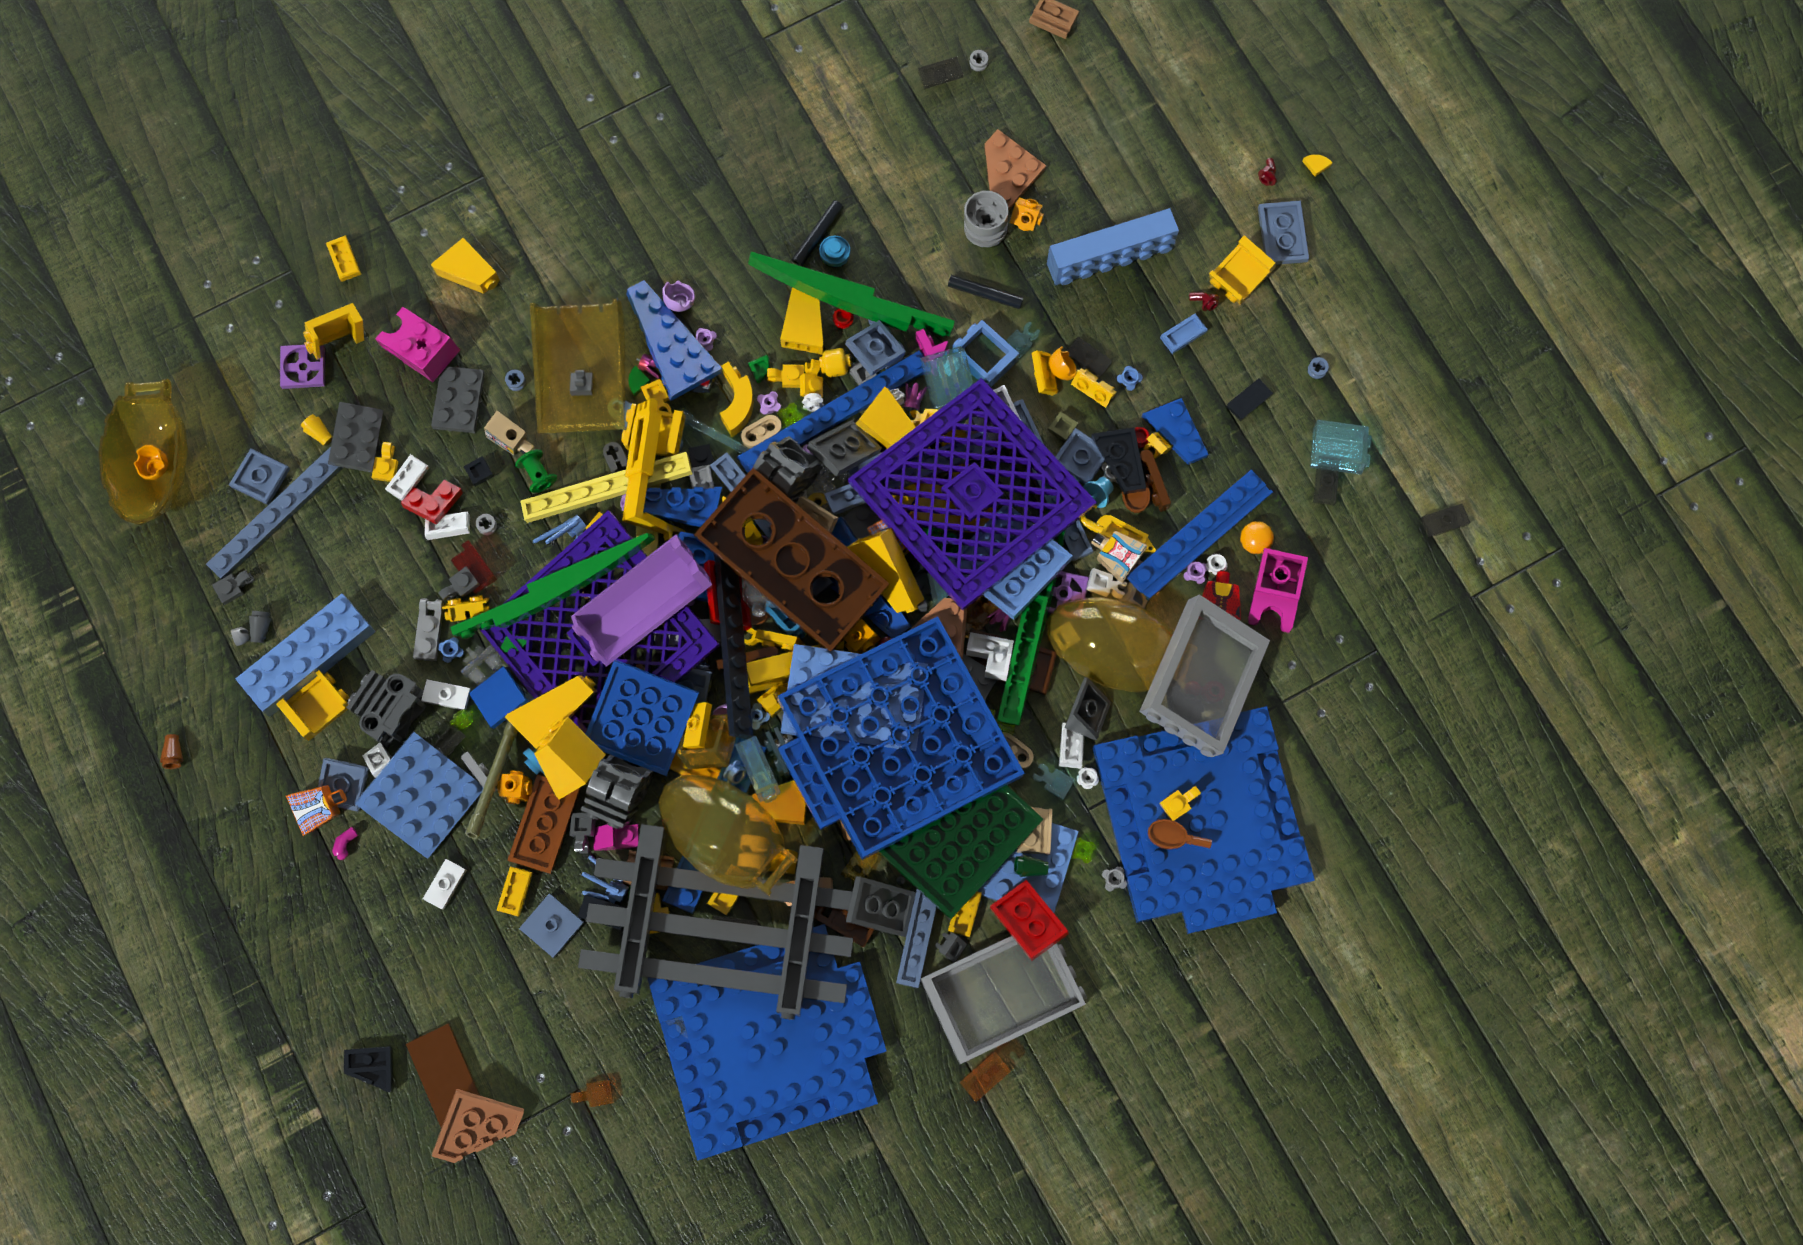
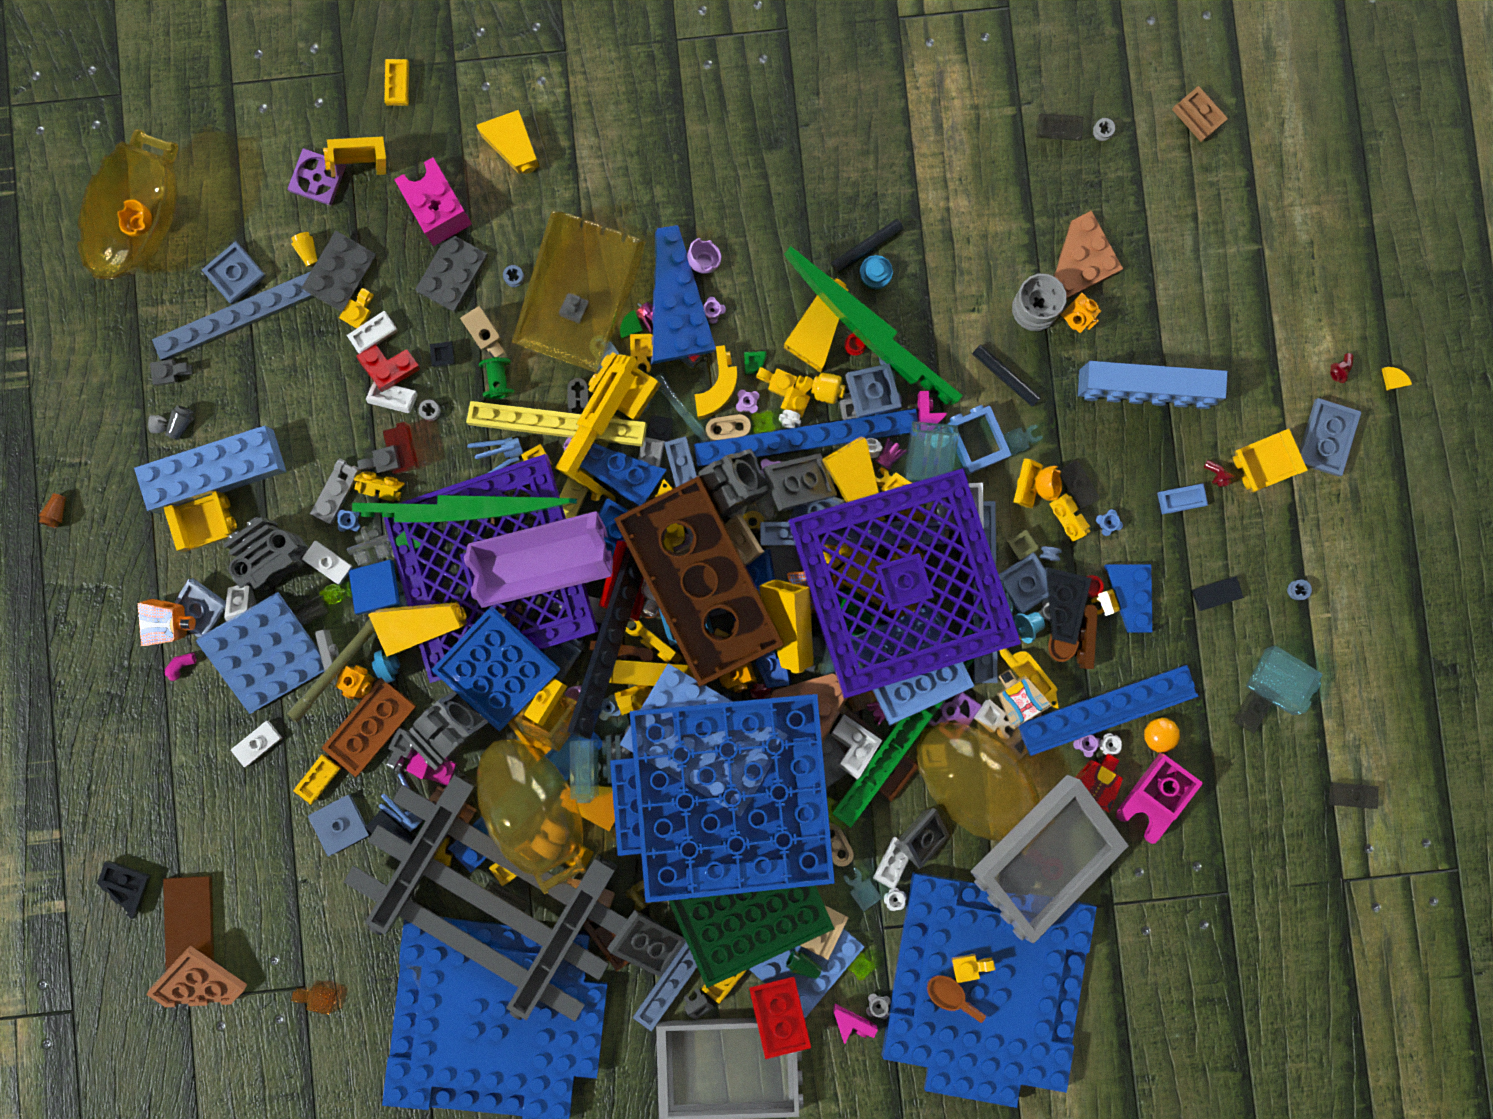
camera: 25 degrees right, 10 degrees up
yellow slope [534,717,606,800] -> none
medium blue plate [723,760,746,784] -> none
none -> dark pink slope [833,1004,878,1044]
none -> sand blue bush [1040,546,1062,561]

